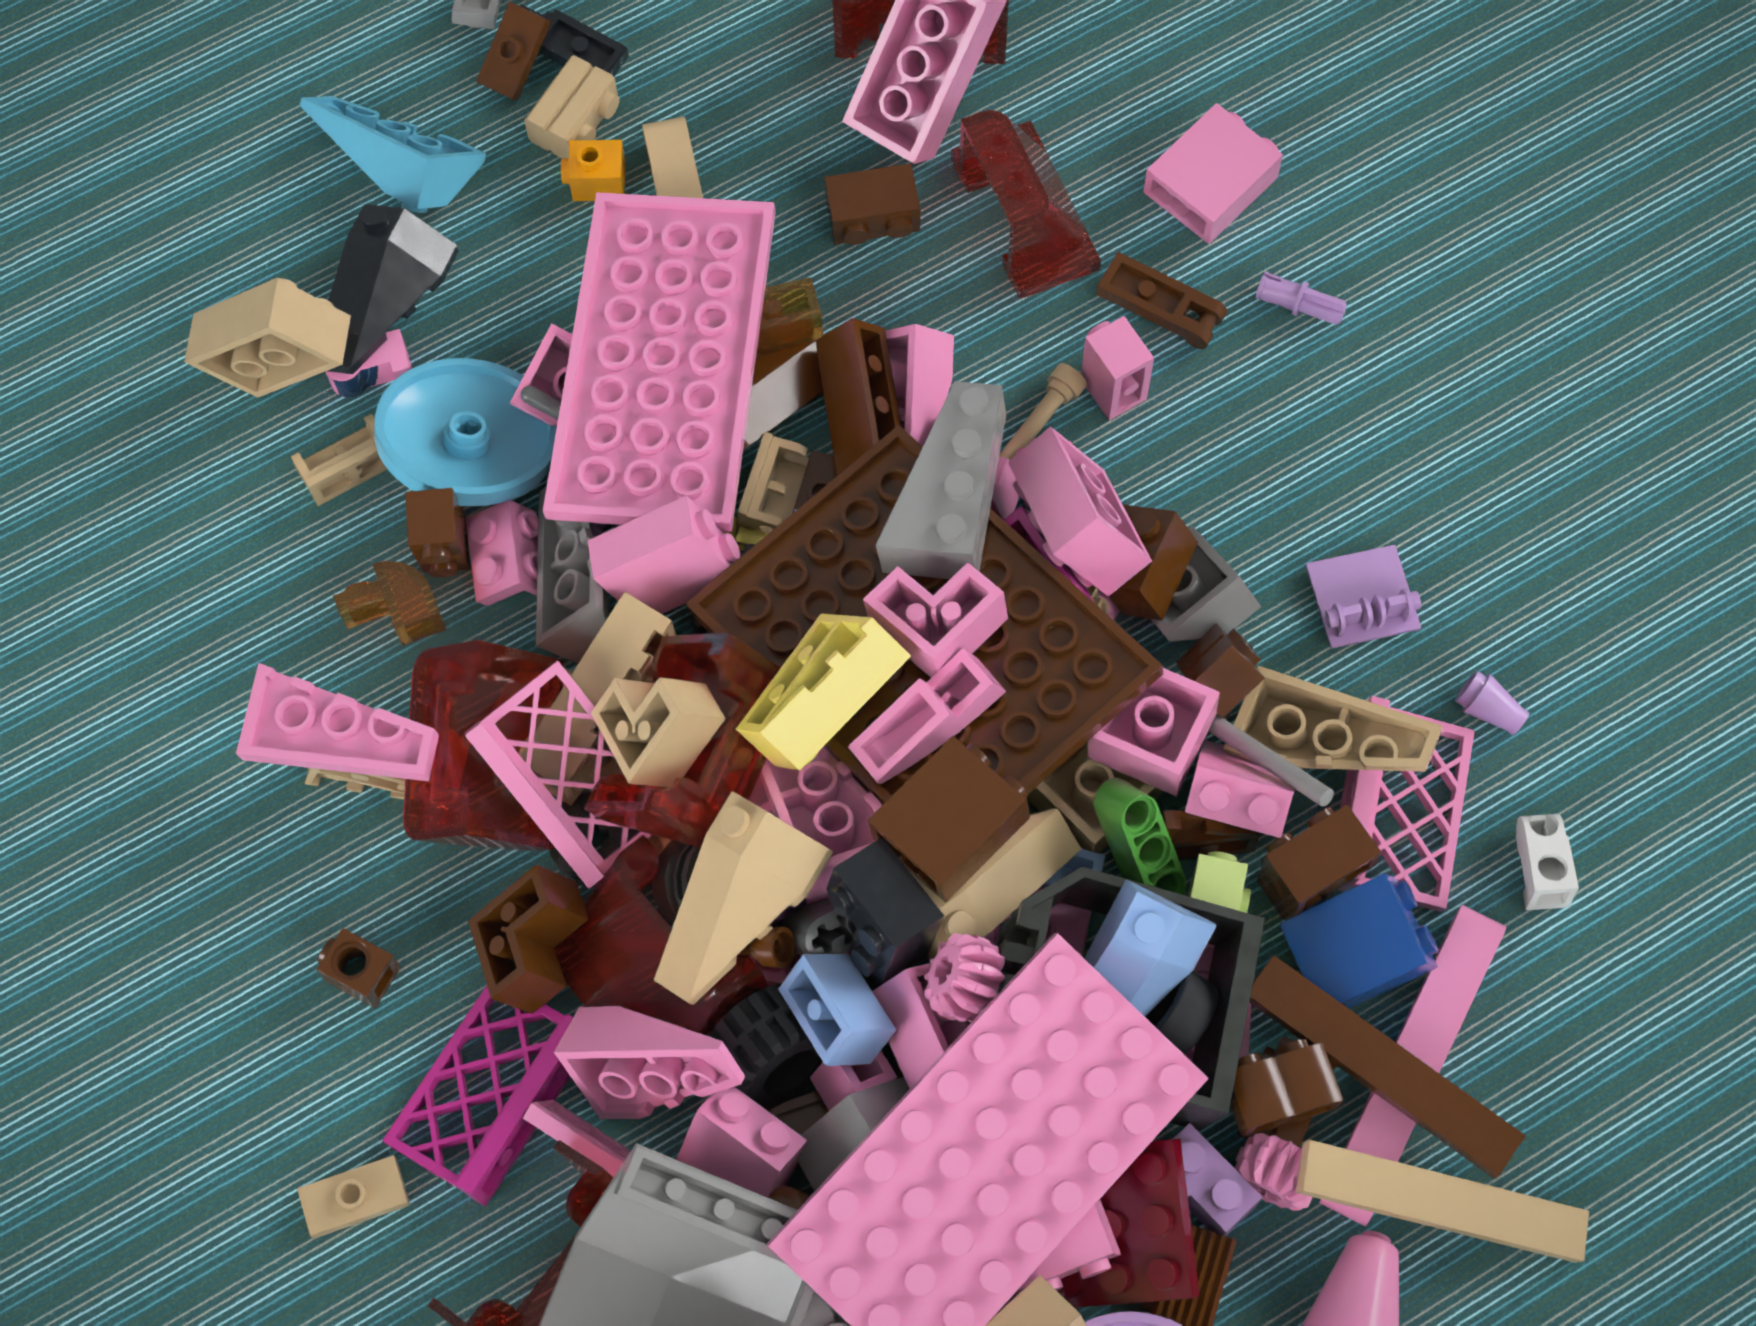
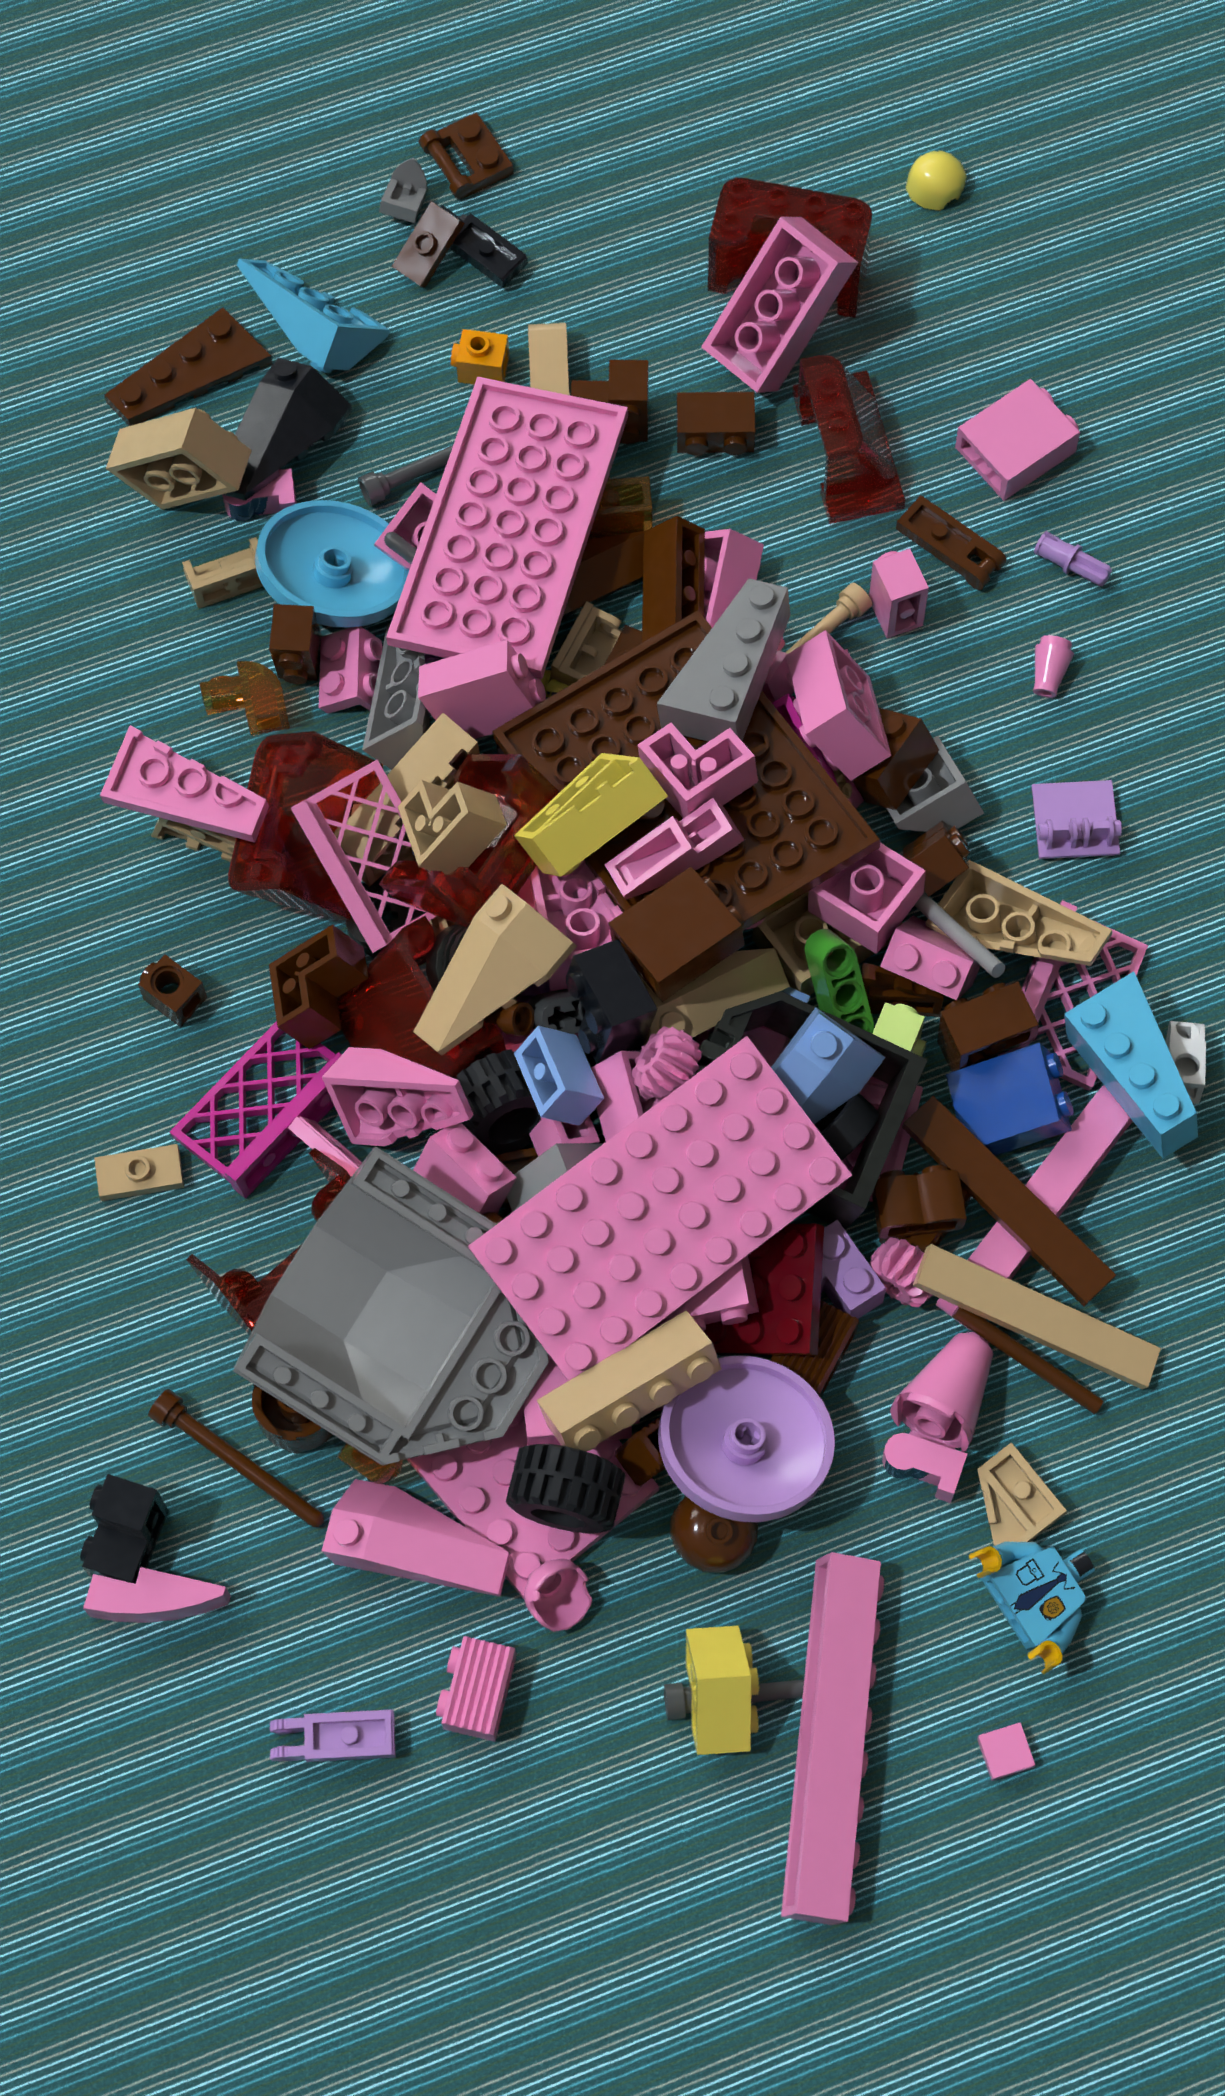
camera: 10 degrees right, 0 degrees up
tan brick [524,55,619,158] -> none
lavender cone [1455,671,1530,735] -> none
none -> reddish brown wing [104,307,273,426]
none -> dark grey piece [358,445,453,506]
none -> reddish brown brick [571,360,649,444]
none -> reddish brown bar [952,1307,1104,1414]
none -> bright pink cone [1033,635,1074,698]
none -> medium azure wedge [1064,971,1198,1158]

